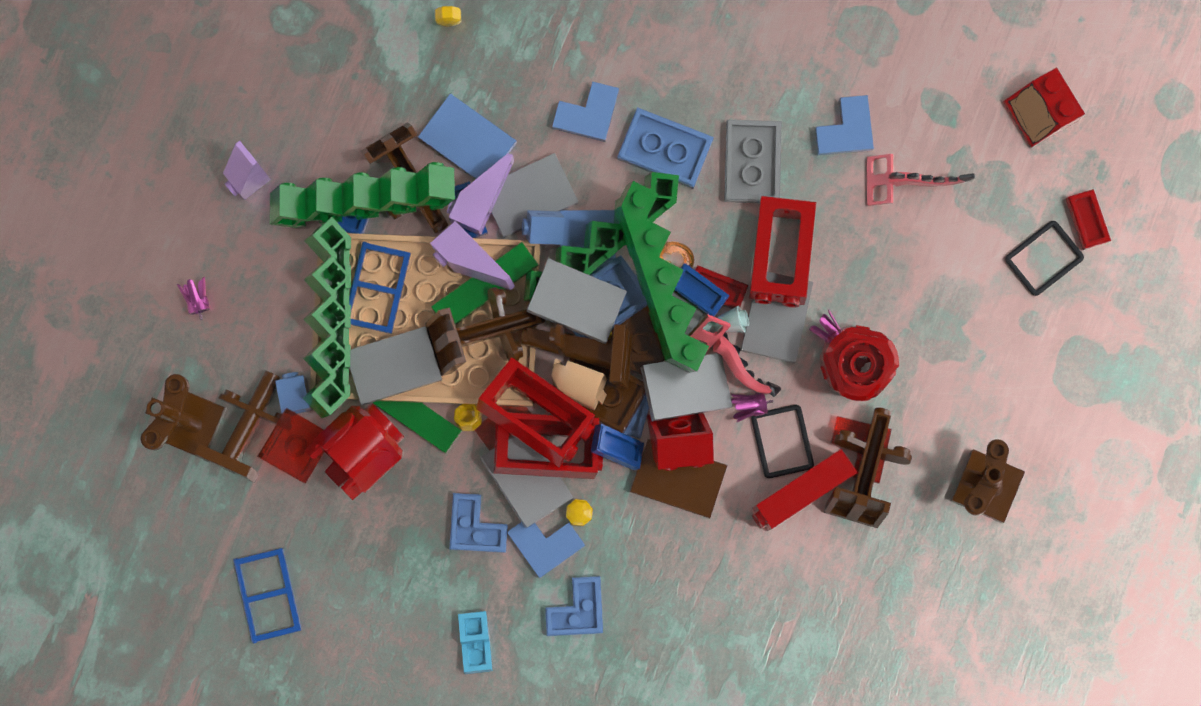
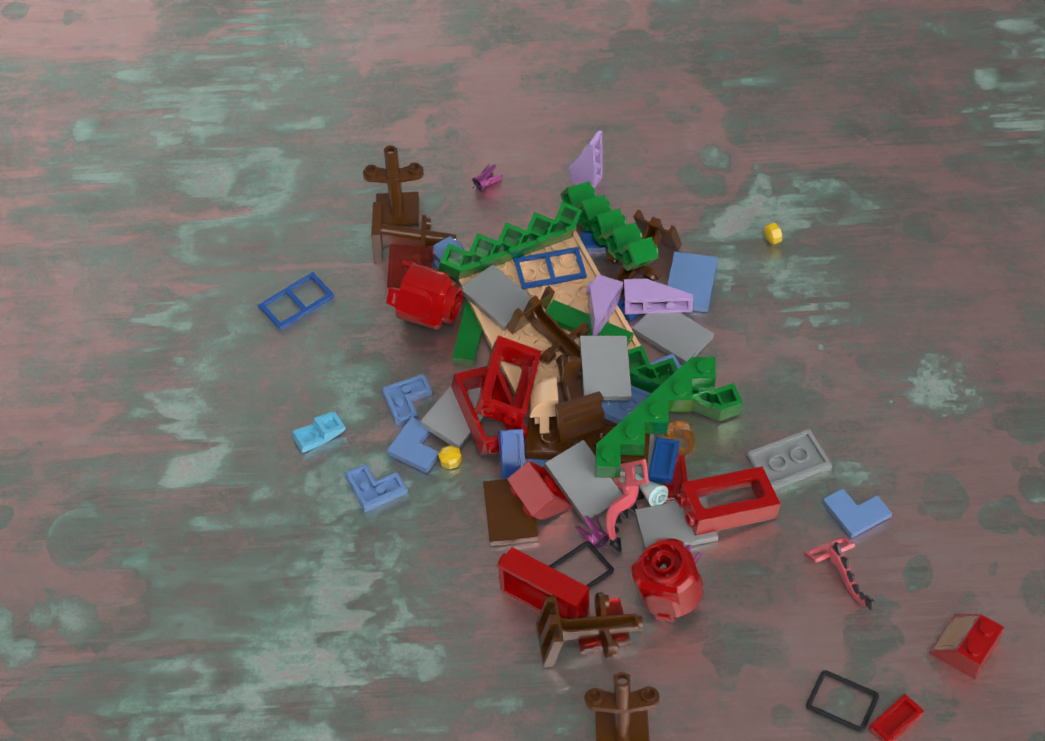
camera: 70 degrees right, 30 degrees down
yellow tile [454,404,482,431] -> none
medium blue brick [522,210,565,245] -> none
medium blue tile [552,82,619,142] -> none
medium blue tile [617,107,714,189] -> none

